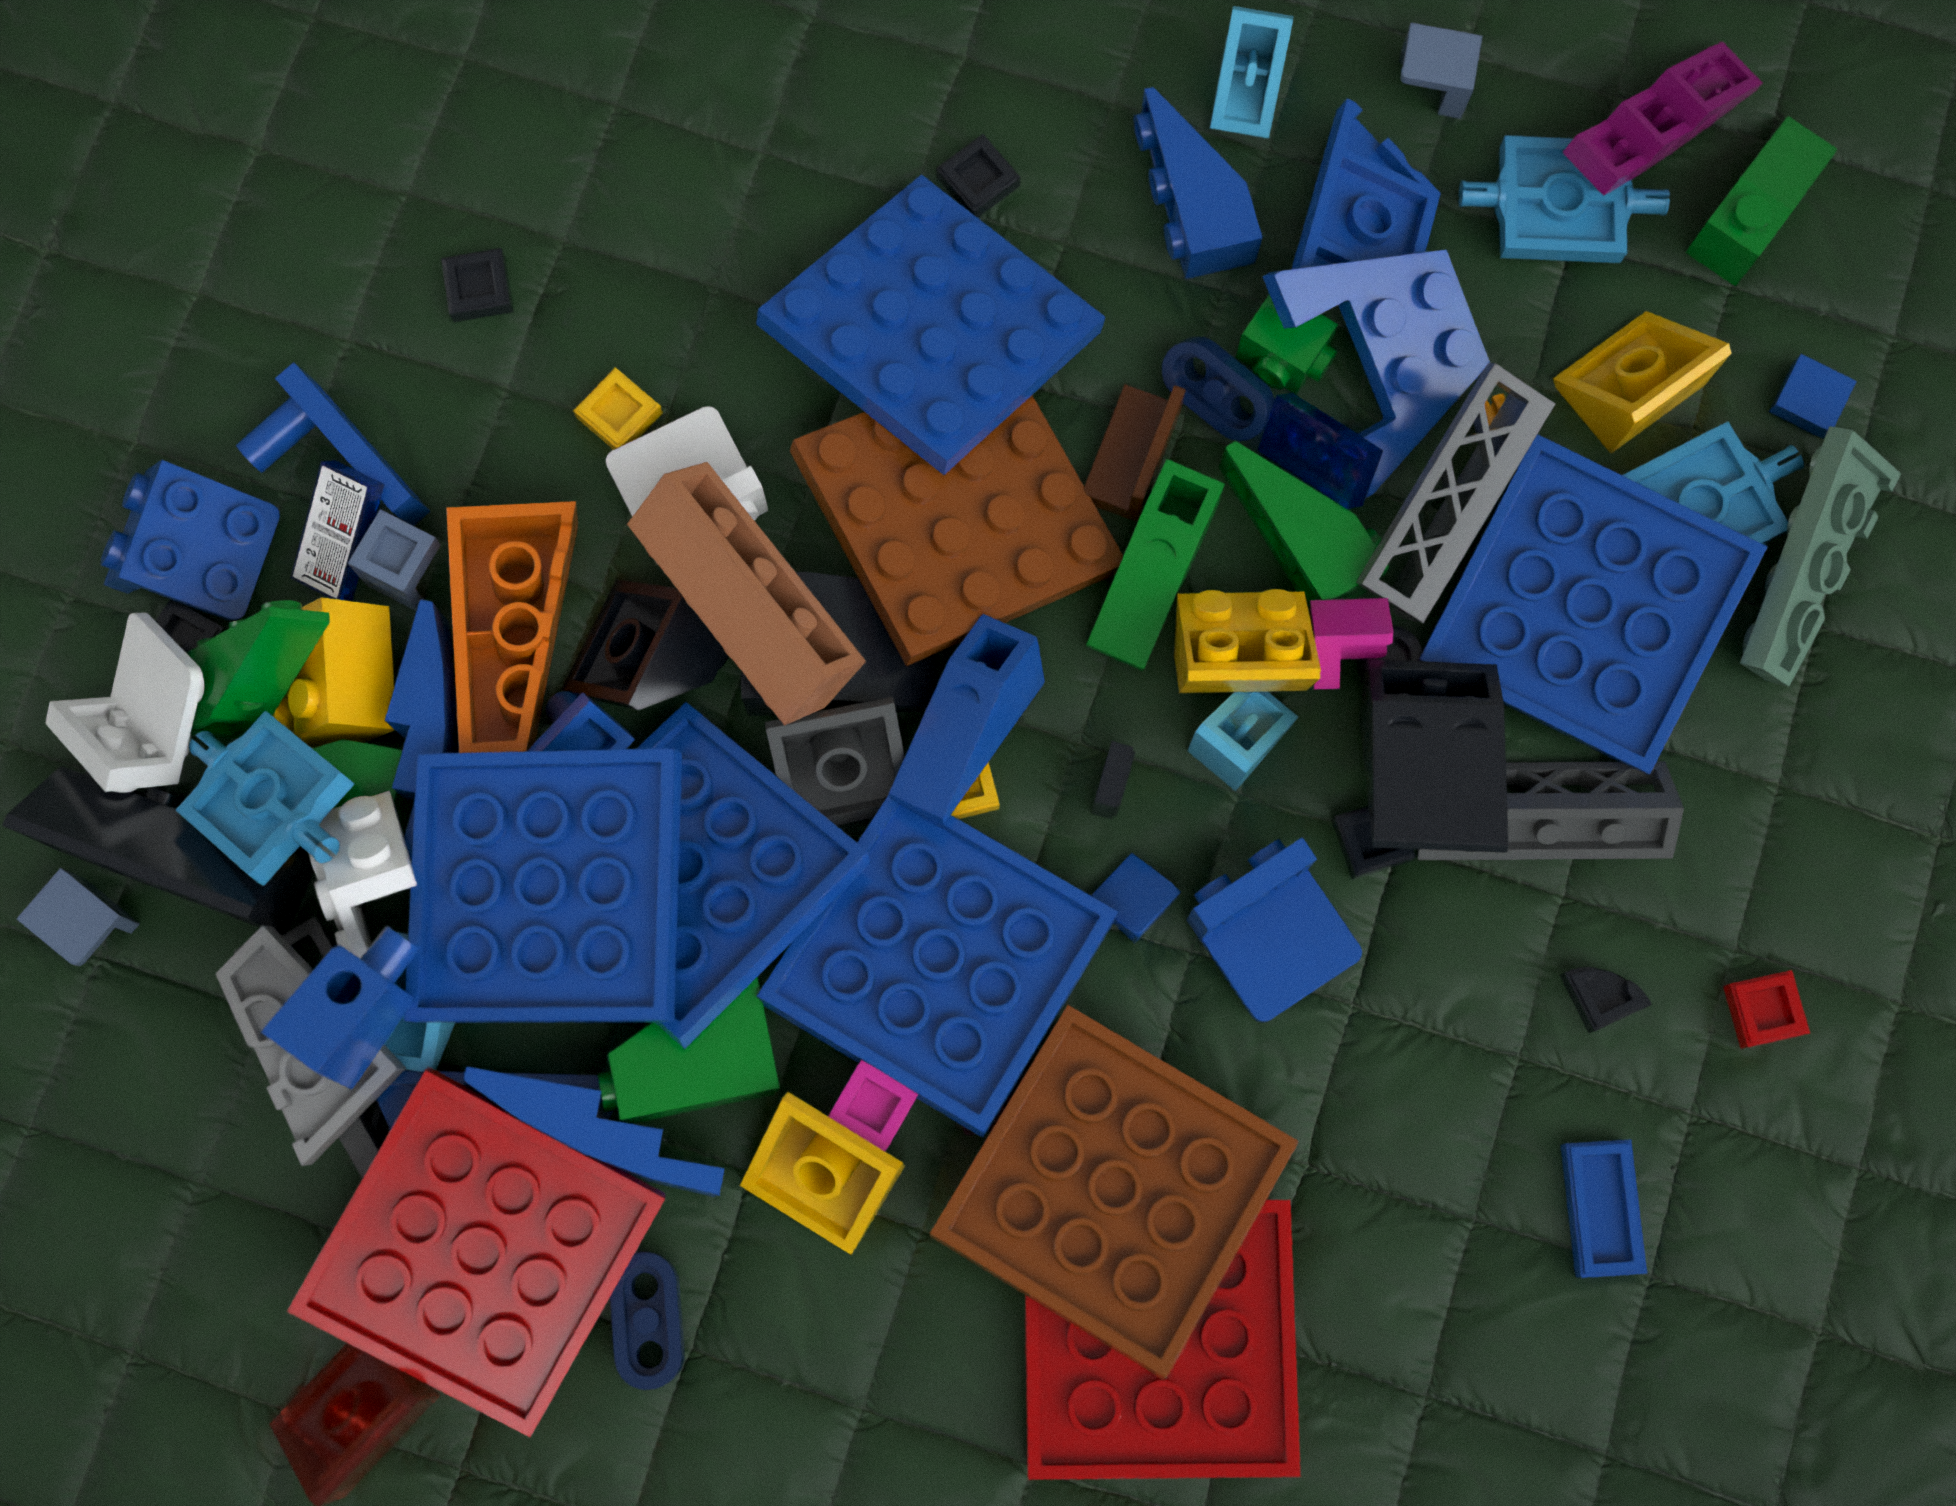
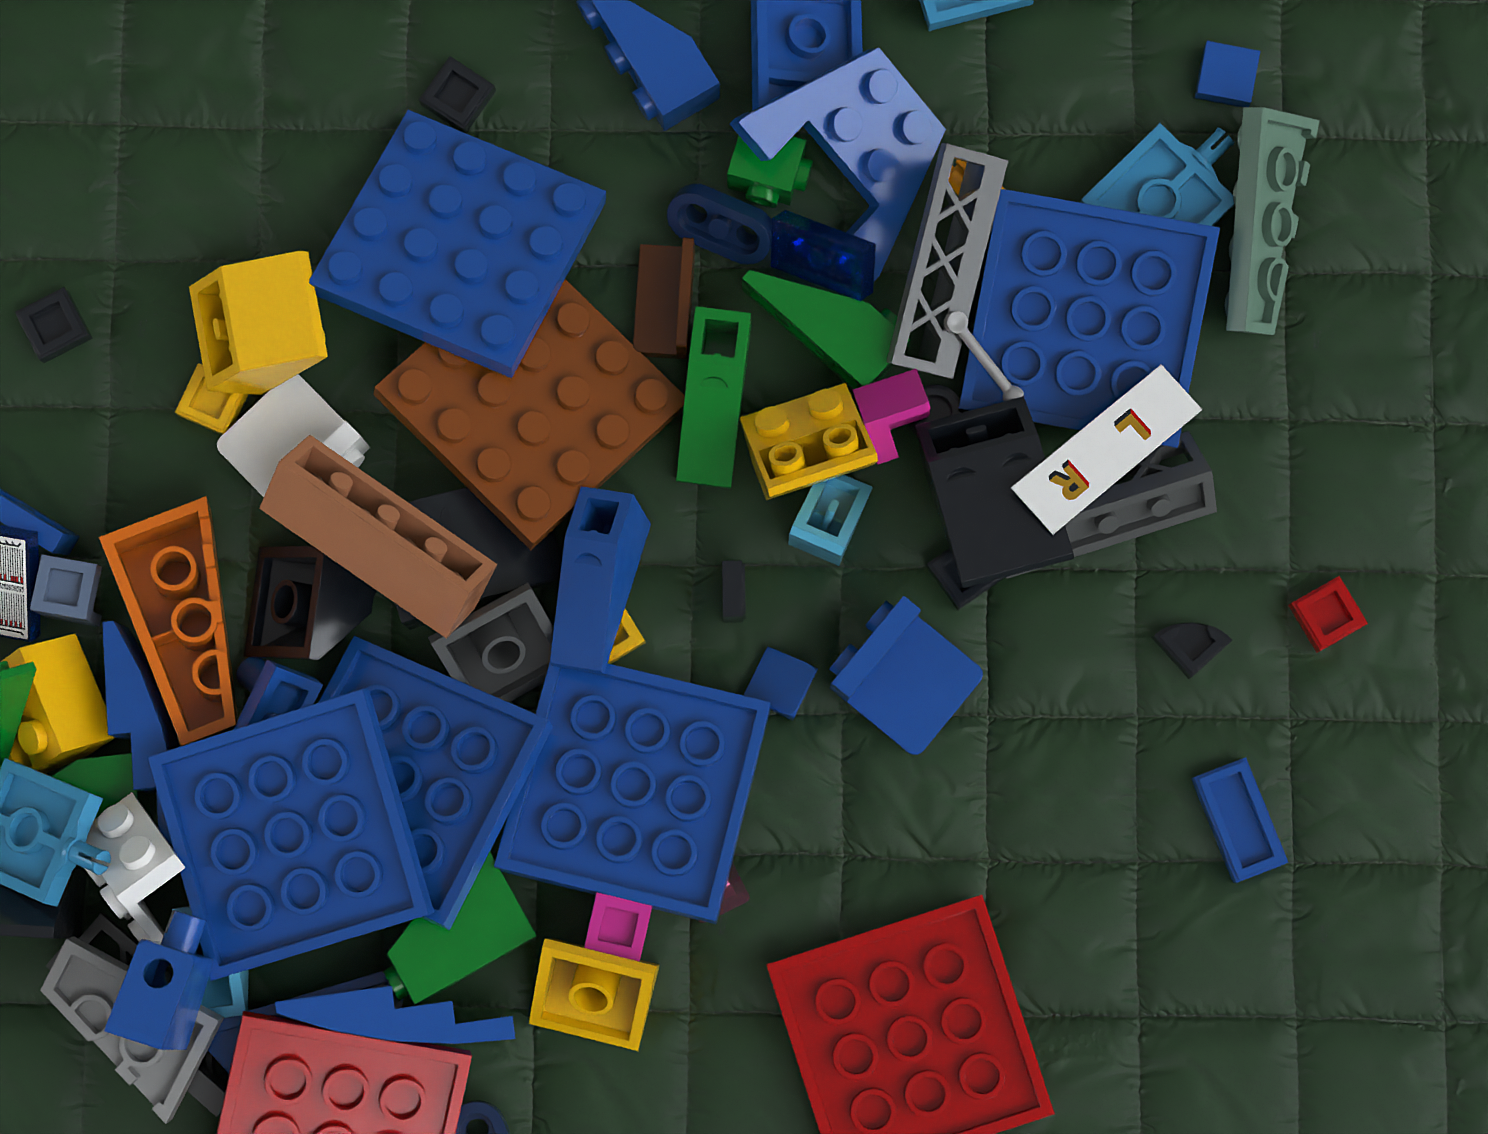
camera: 15 degrees left, 5 degrees up
dark orange plate [930,1005,1299,1380] -> none
yellow slope [1553,311,1731,454] -> none
none -> yellow slope [189,251,328,395]
none -> light grey hinge [944,311,1024,401]
none -> white sticker [1011,365,1202,535]

